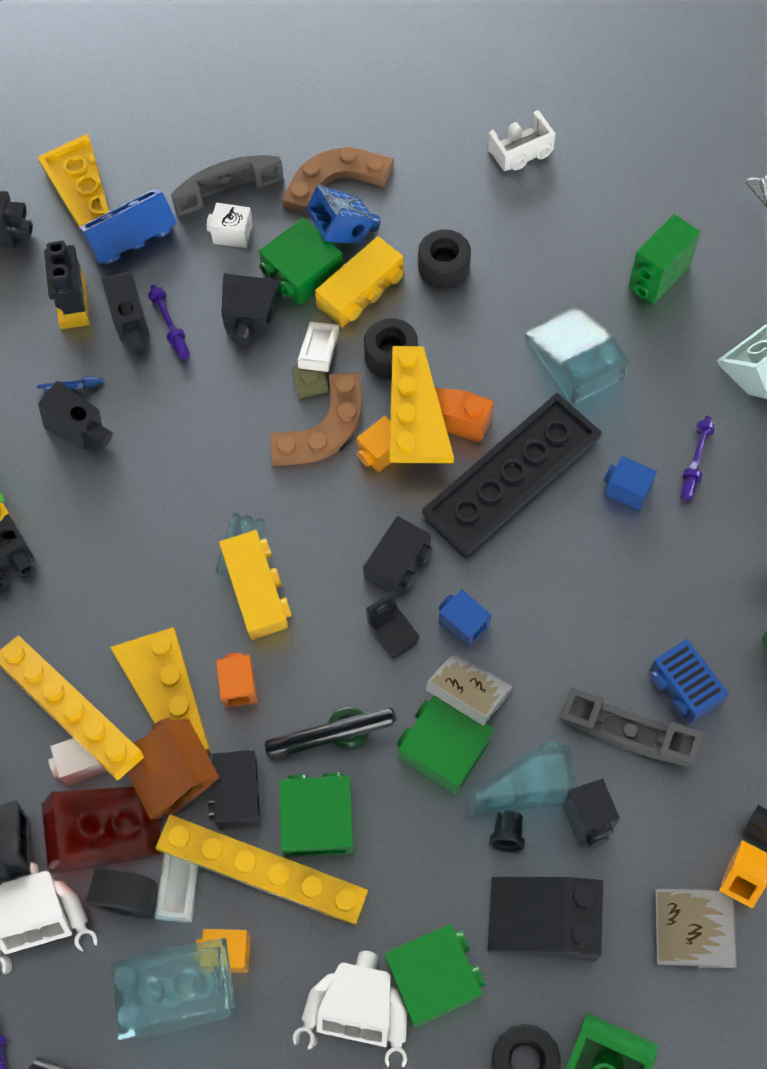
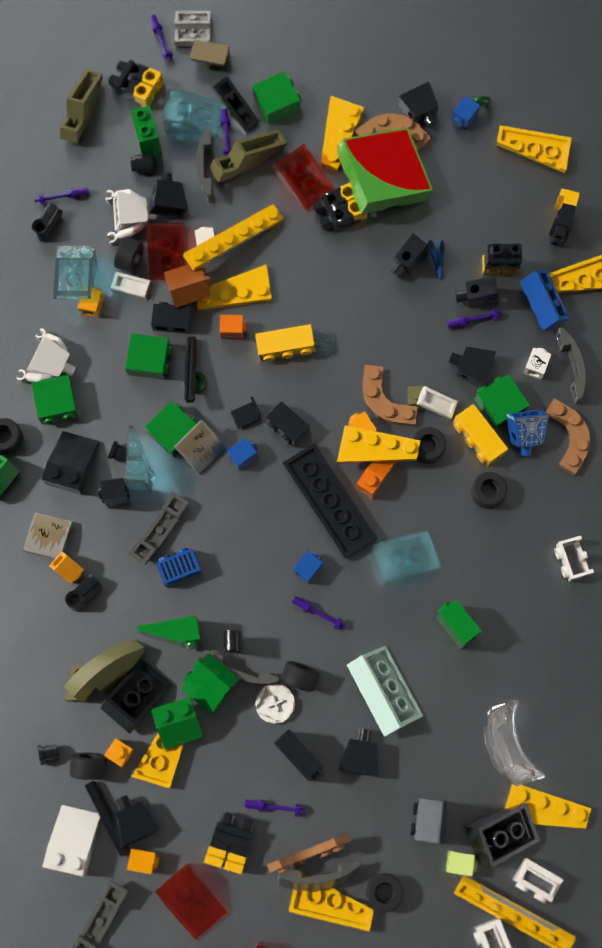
camera: 100 degrees right, 10 degrees up
yellow plate [155,815,368,926] -> none

